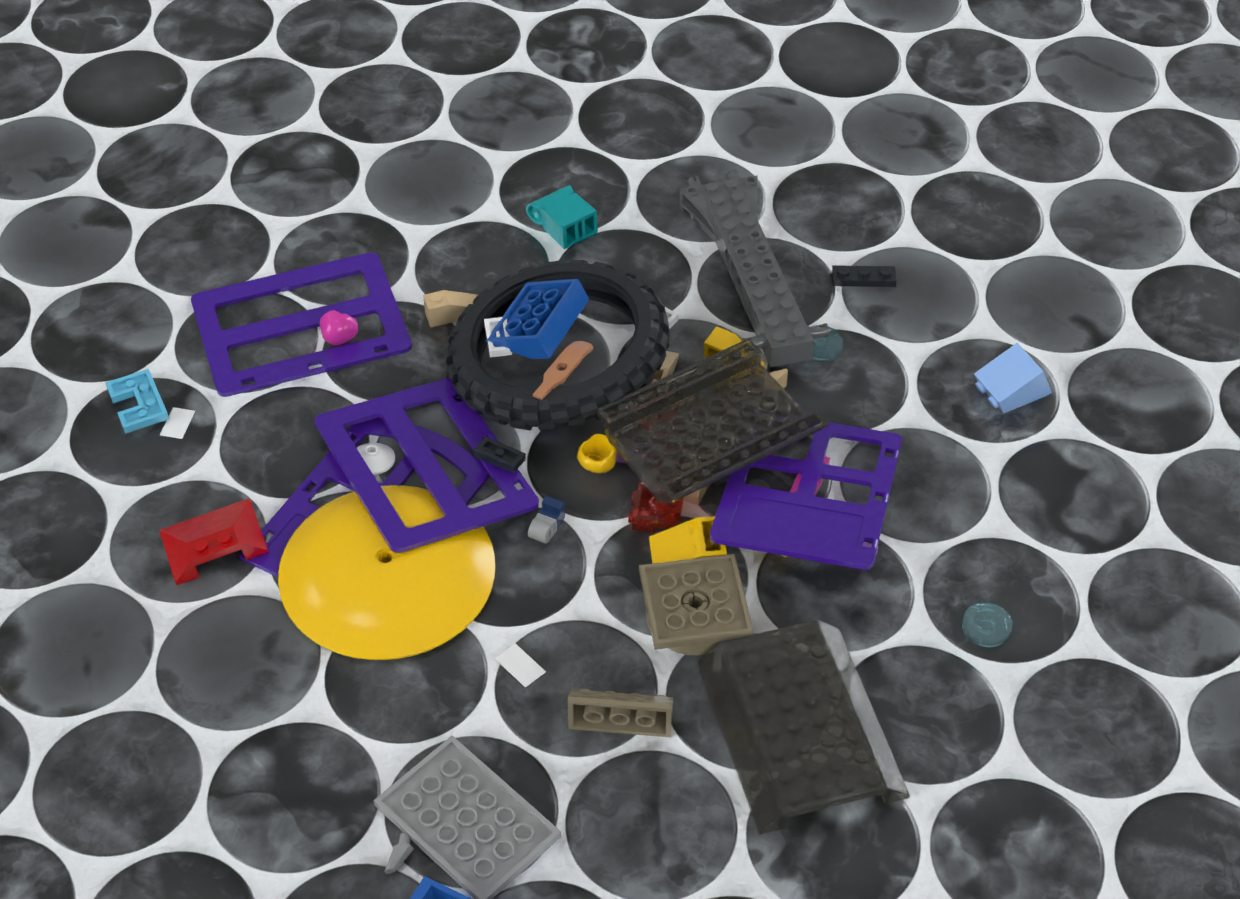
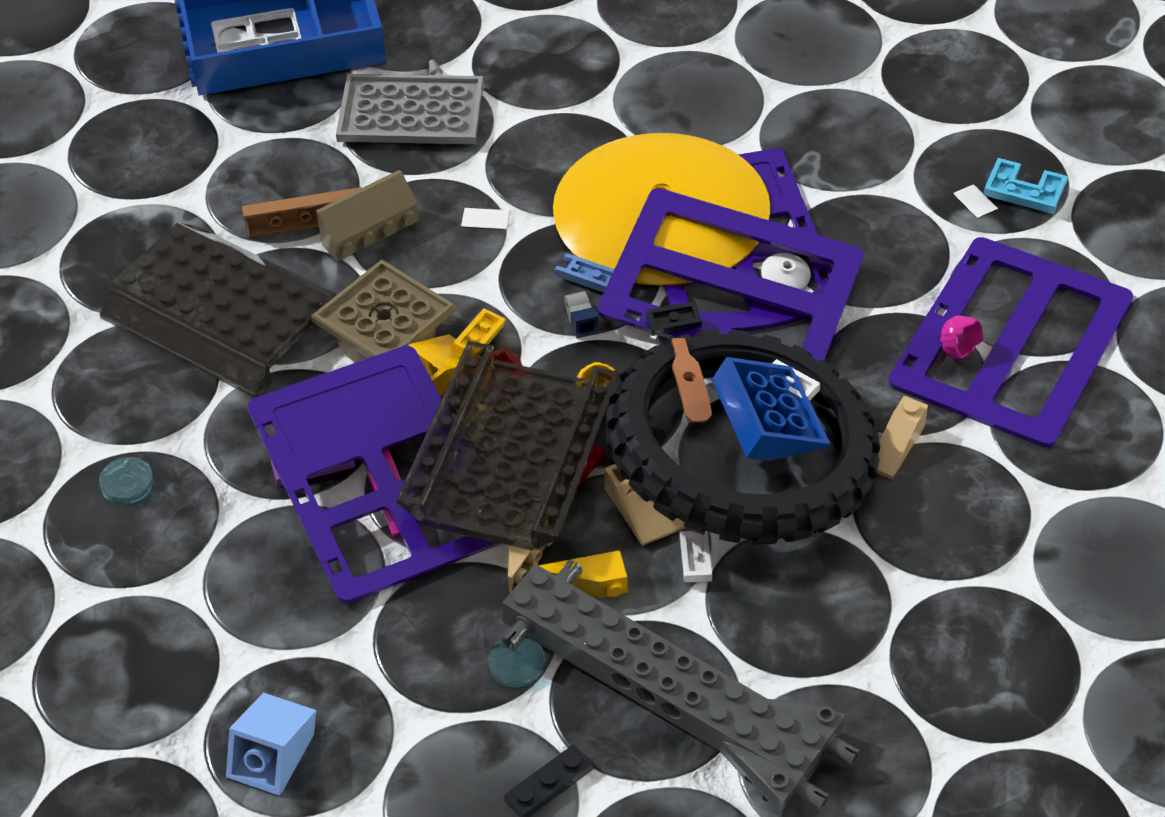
camera: 140 degrees right, 0 degrees up
red slope [159,498,269,585] -> none
teal piece [526,185,598,249] -> none
none -> medium nougat piece [242,187,362,238]
none -> yellow plate [450,308,506,362]
none -> medium blue hinge [553,253,614,293]

